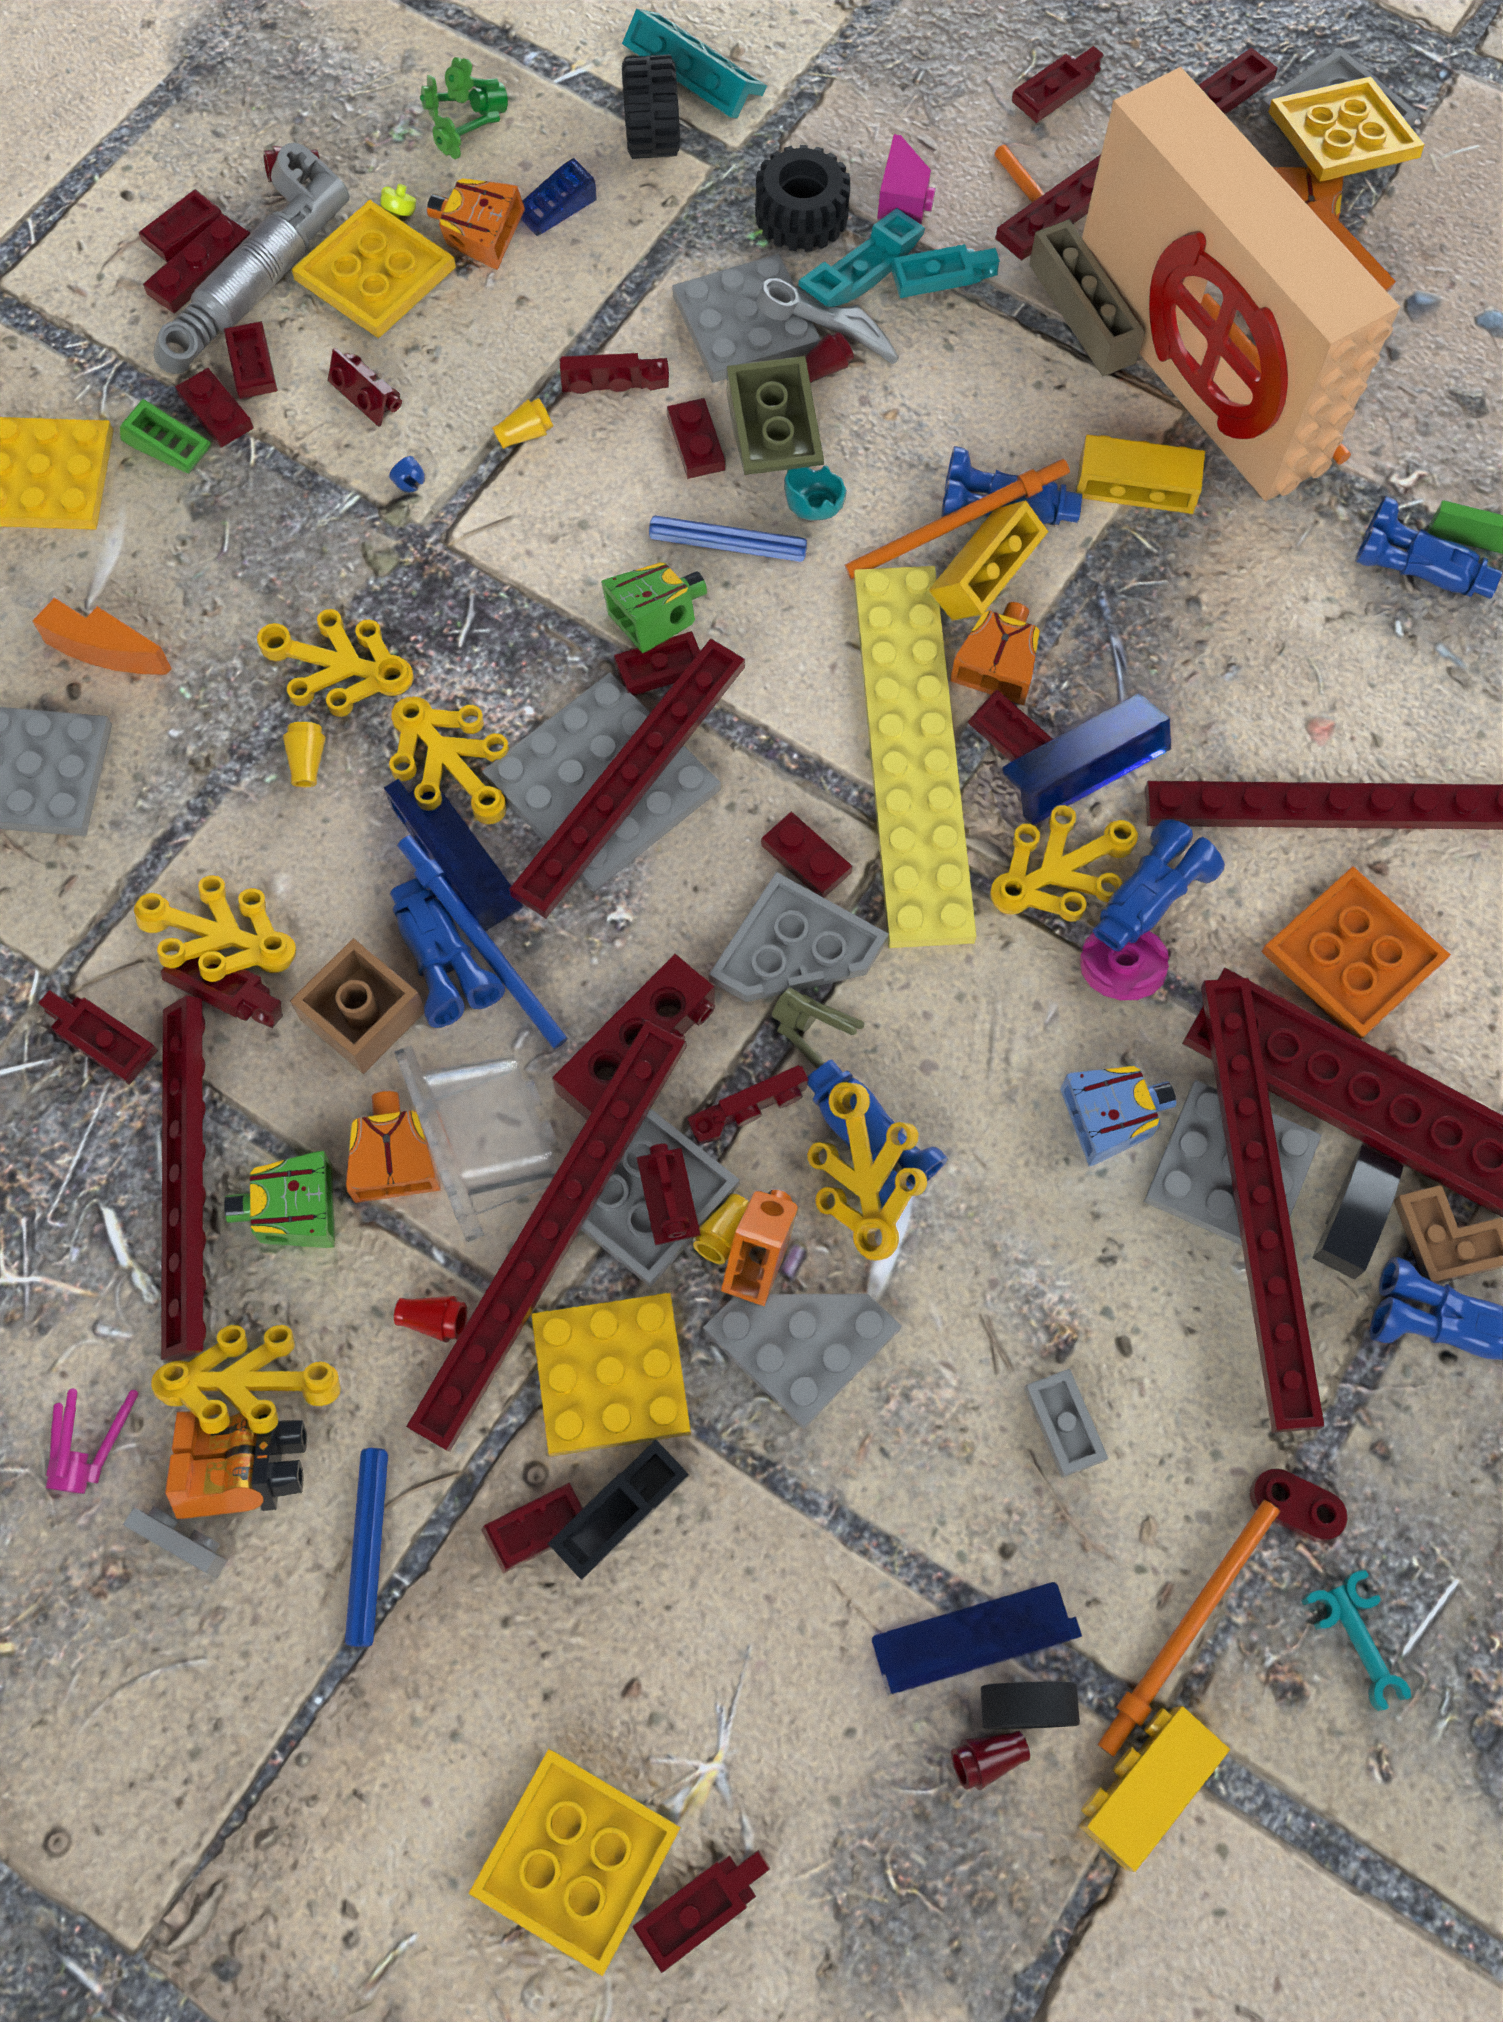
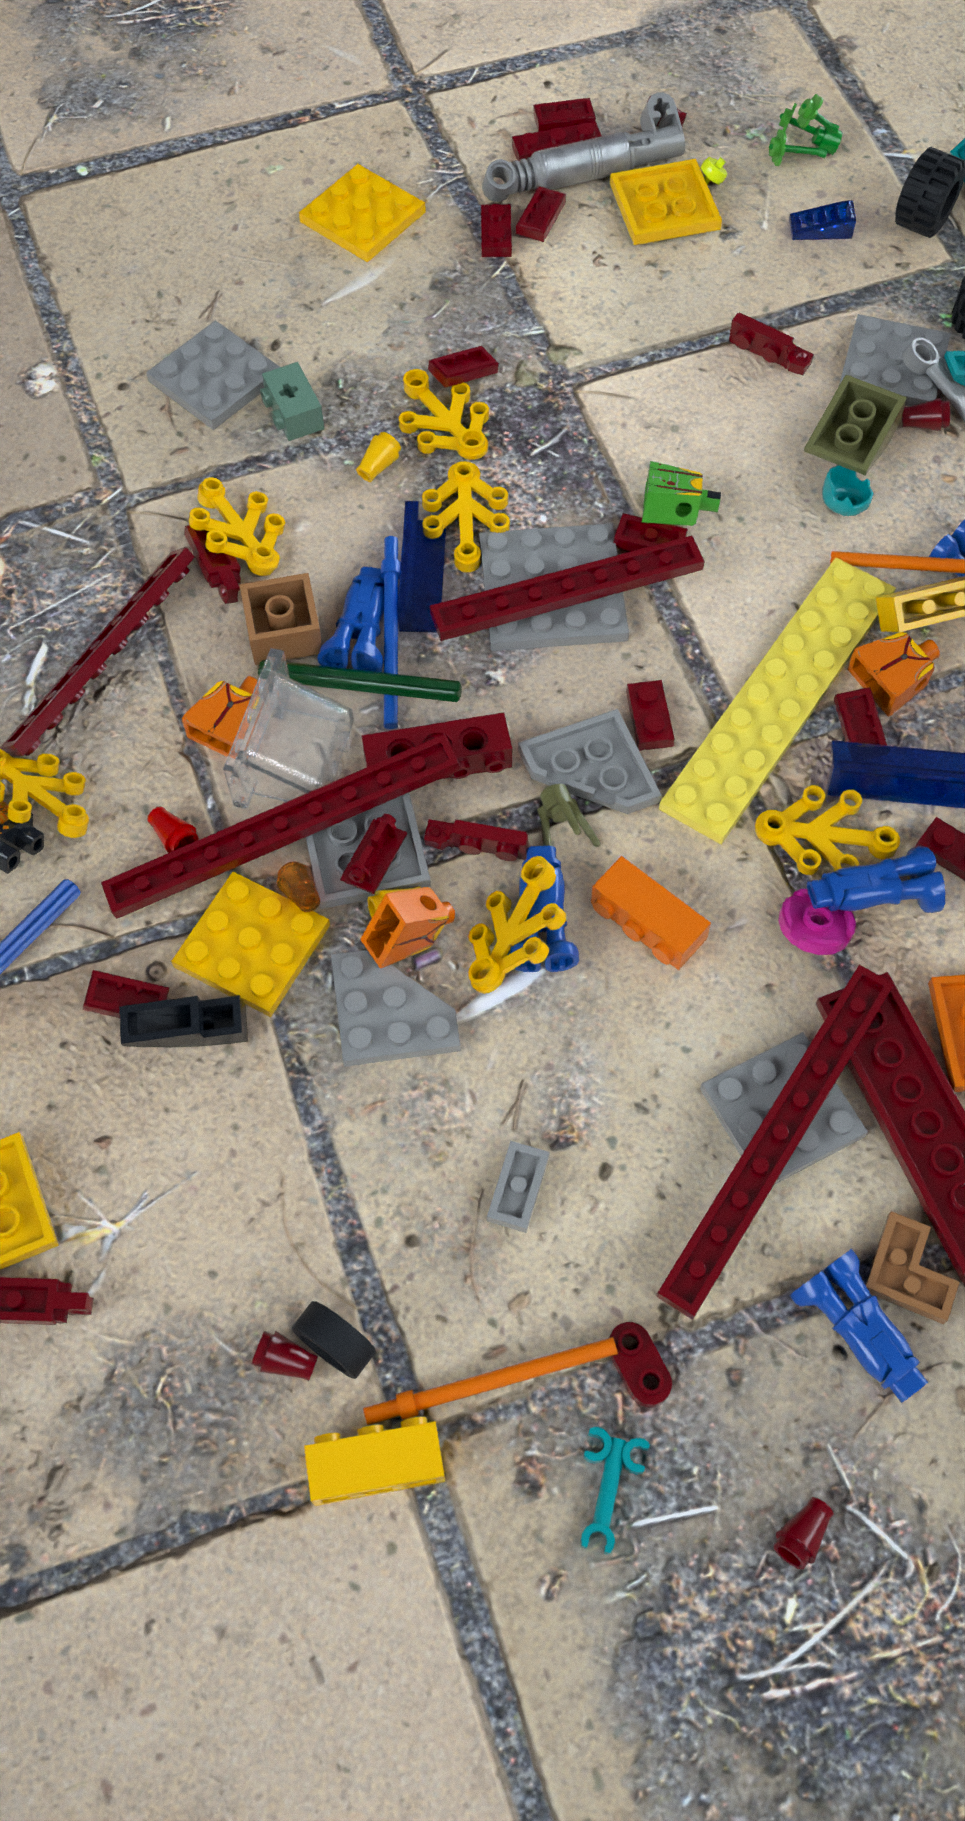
camera: 40 degrees right, 5 degrees down
orange slope [32,597,172,675] -> none
dark red hinge [38,990,158,1085] -> none
bright green slope [120,399,211,474] -> none
bright green torso [224,1151,335,1248] -> none
dark red hinge [327,348,402,427] -> none
blue hinge [389,456,425,493] -> none
orange torso [427,178,525,270] -> none
yellow cone [492,398,554,449] -> none
axle [649,515,807,562] -> none
dark red plate [667,398,725,479] -> none
clear blue panel [871,1582,1082,1696] -> none
medium blue torso [1060,1066,1176,1167] -> none
black slope [1312,1145,1404,1280] -> none
none -> dark green axle [258,660,462,702]
none -> sand green brick [260,362,324,441]
none -> clear orange cone [277,861,320,912]
none -> dark red plate [428,346,499,388]
none -> orange brick [591,856,711,970]

